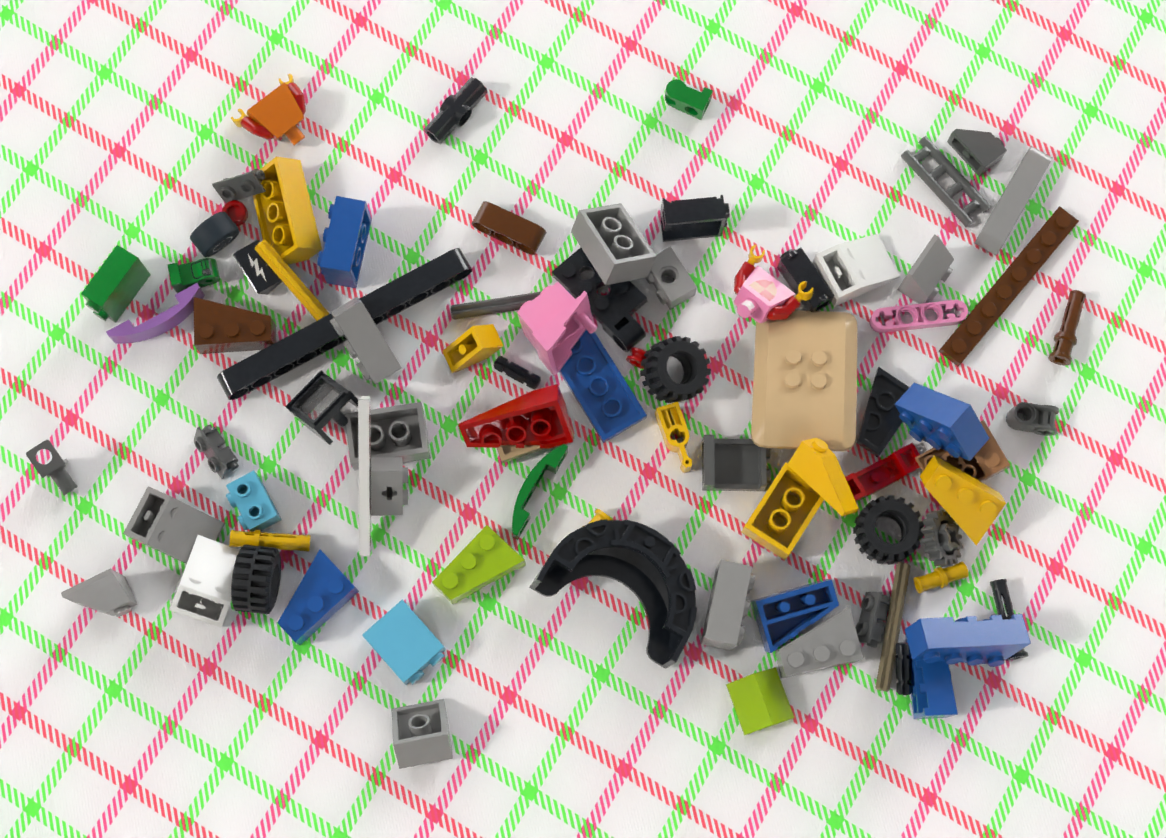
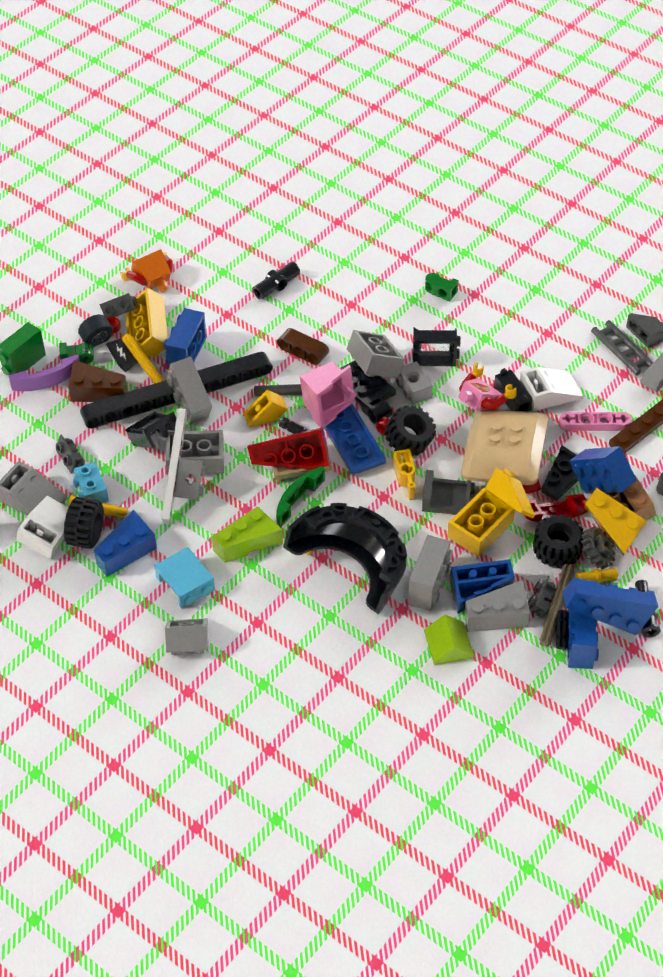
camera: 10 degrees right, 25 degrees down
light grey slope [897,234,954,304] -> none

